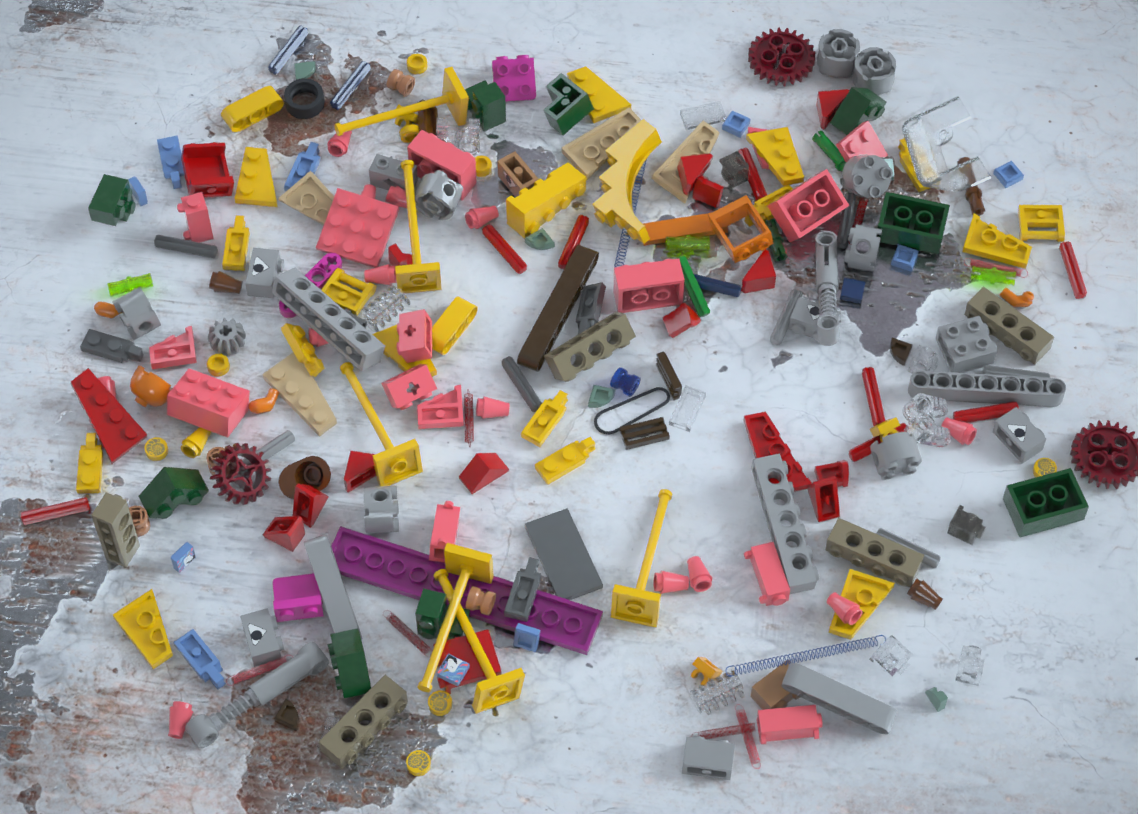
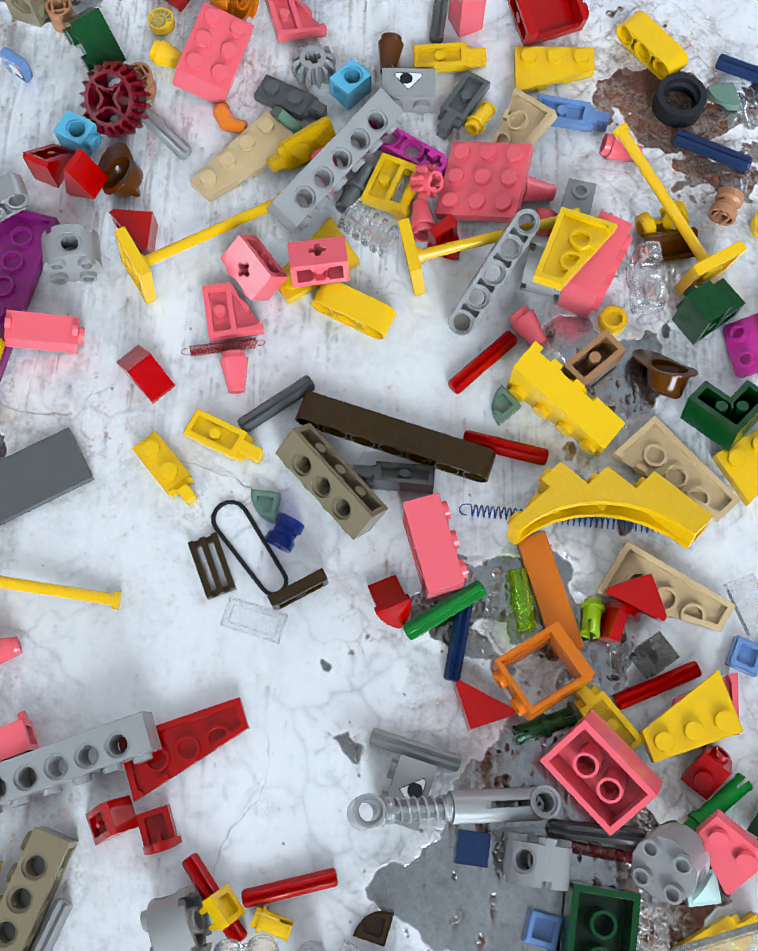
camera: 85 degrees right, 15 degrees up
yellow tile [207,354,230,377] -> none
none -> medium azure brick [53,109,102,157]
none -> yellow pin [250,906,294,942]
none -> dark grey hinge [254,74,328,122]
none -> sand green tile [270,105,303,133]
none -> medium azure brick [329,59,371,111]
none -> coral gear [409,164,444,199]
none -> dark grey hinge [436,70,491,140]
none -> light grey beam [448,209,540,336]
none -> yellow pin [465,101,496,136]
none -> yellow wing [533,207,618,291]
none -> lime pin [580,597,605,639]
none -> reddish brown piece [632,349,699,399]
none -> red bracket [680,744,732,800]

